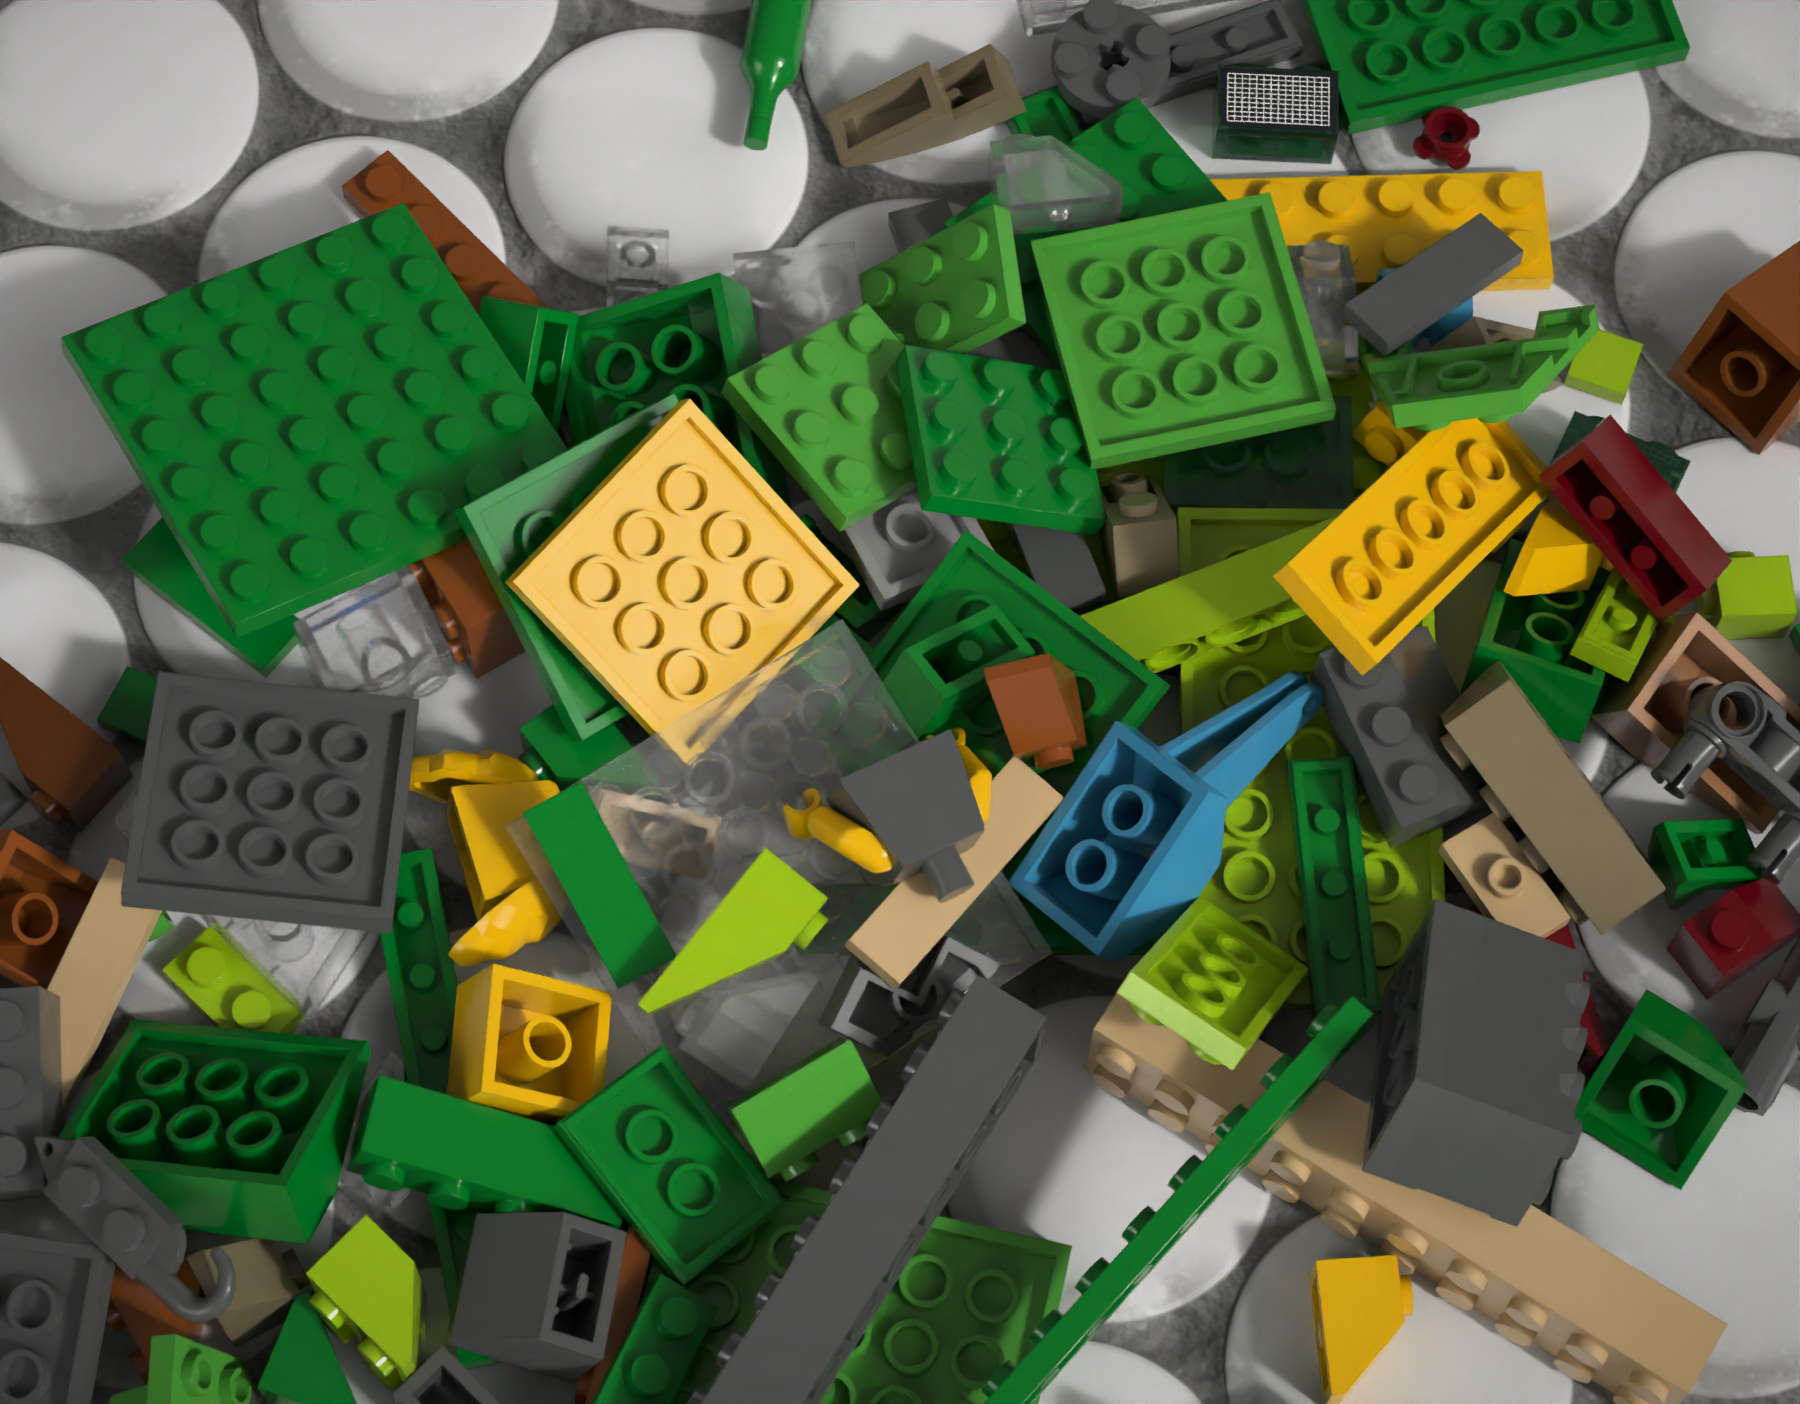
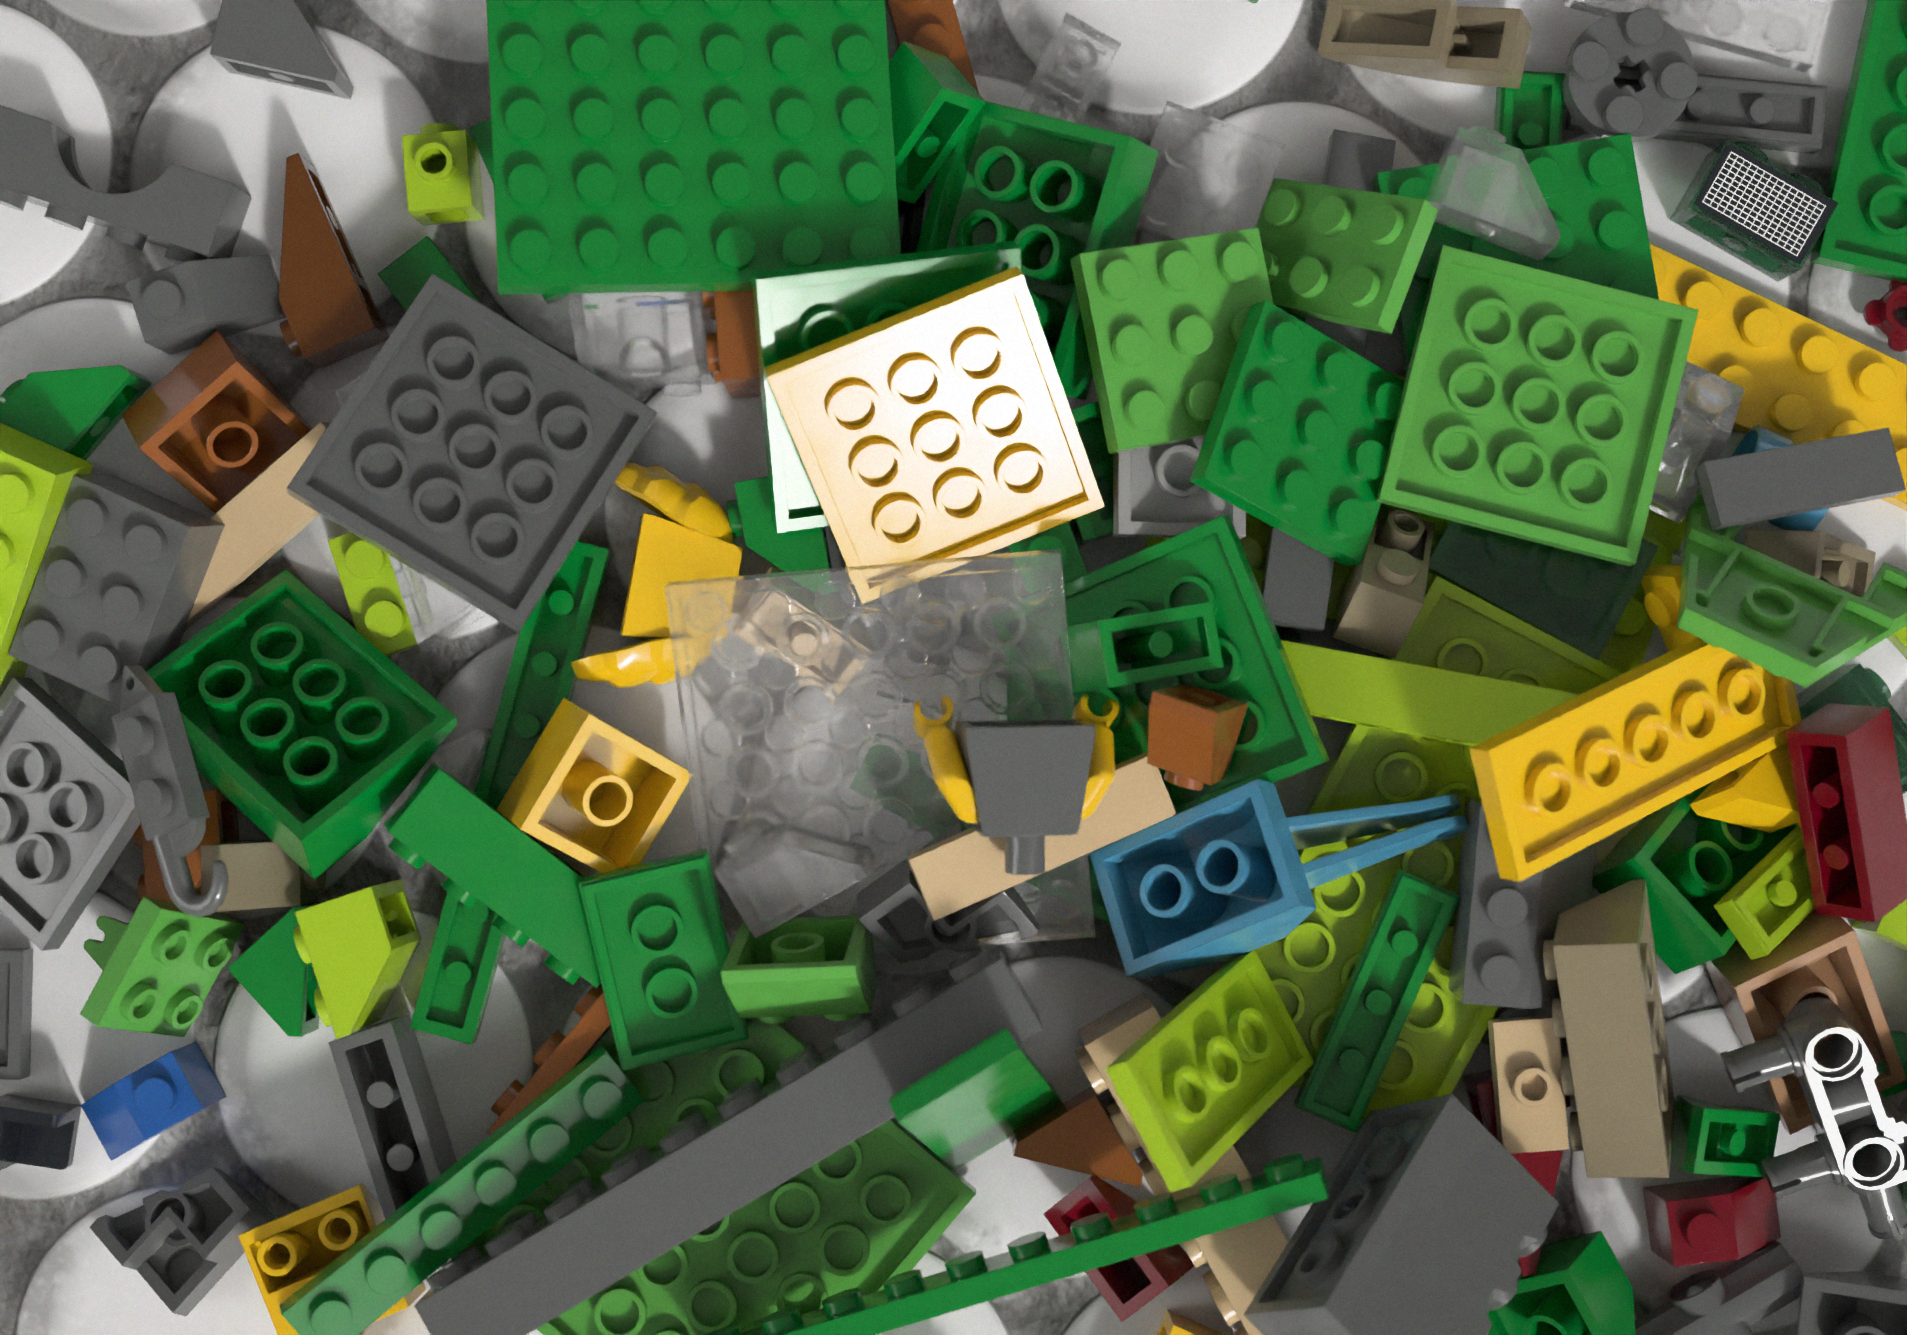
camera: 30 degrees right, 20 degrees up
dark grey slope [445,1212,627,1383] -> none
green tile [523,781,676,990] -> none
lime slope [637,847,829,1016] -> none
none -> lime brick [401,123,485,226]
none -> green tile [887,1028,1064,1170]
none -> dark orange slope [1012,1086,1143,1187]
none -> dark red slope [1044,1175,1194,1322]

